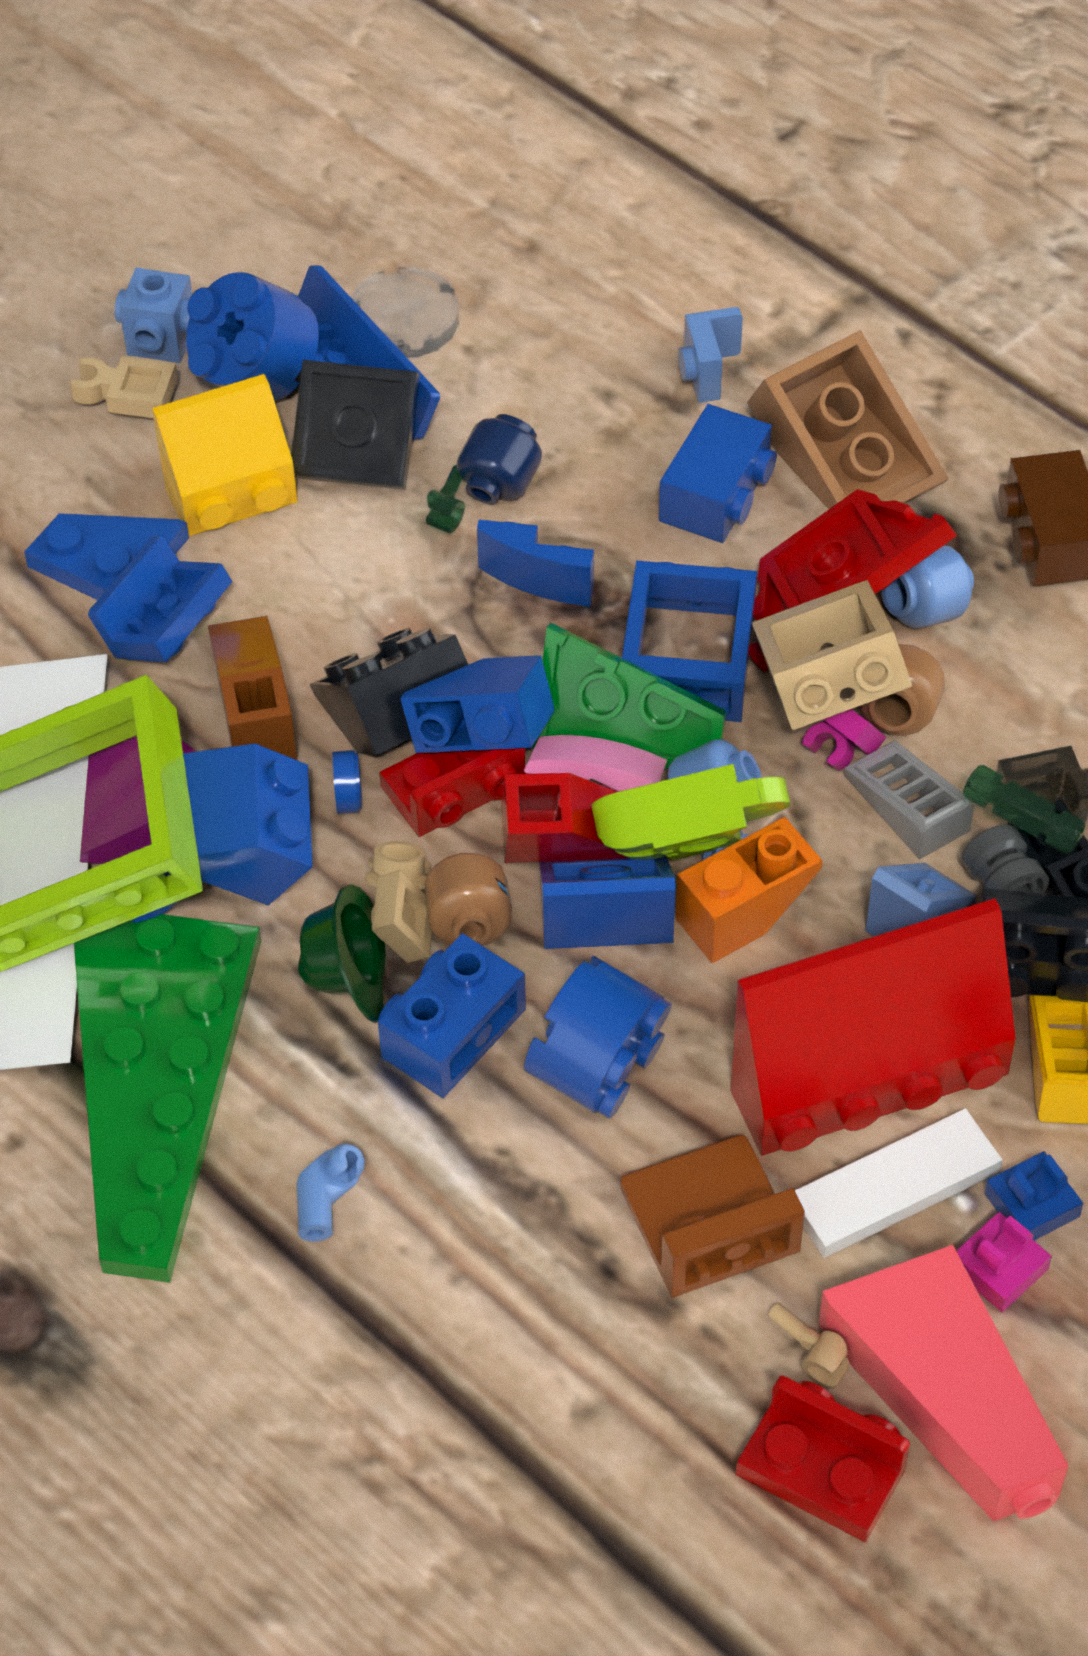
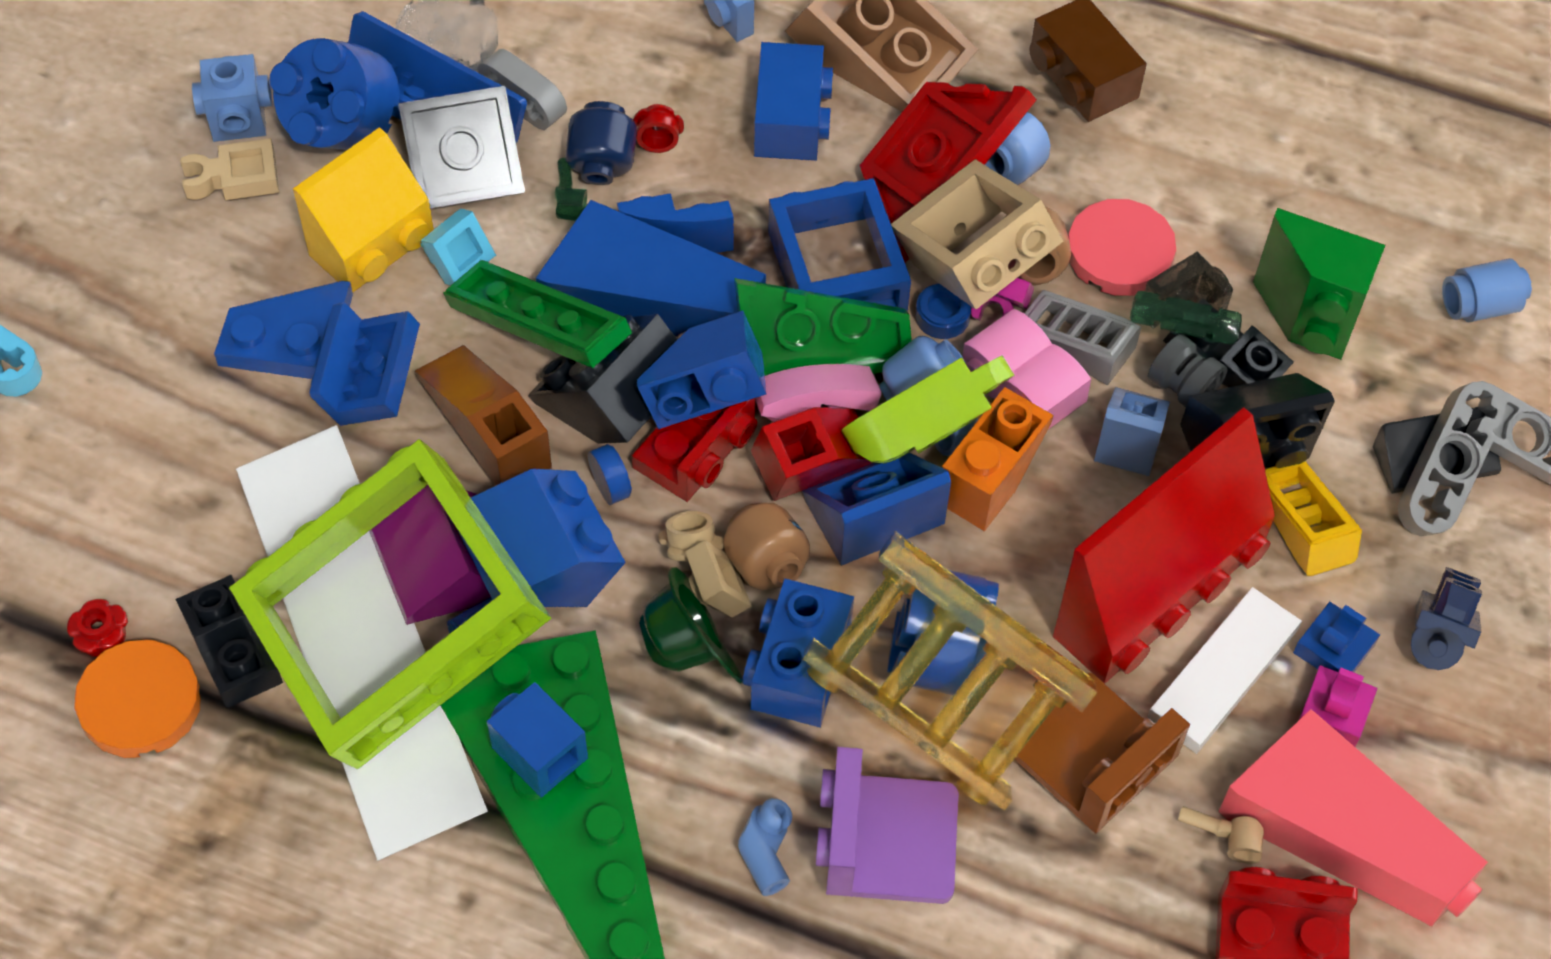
camera: 25 degrees left, 5 degrees up
none -> medium azure tile [421,208,496,286]
none -> green tile [443,260,632,369]
none -> light grey beam [478,49,567,130]
none -> blue brick [487,682,588,798]
none -> blue slope [536,200,766,336]
none -> red plate [633,104,684,153]
none -> clear yellow fence [802,531,1098,811]
none -> medium lavender bracket [816,747,958,904]
none -> blue tile [915,283,972,339]
none -> bright pink brick [963,309,1091,430]
none -> coral tile [1068,199,1176,296]

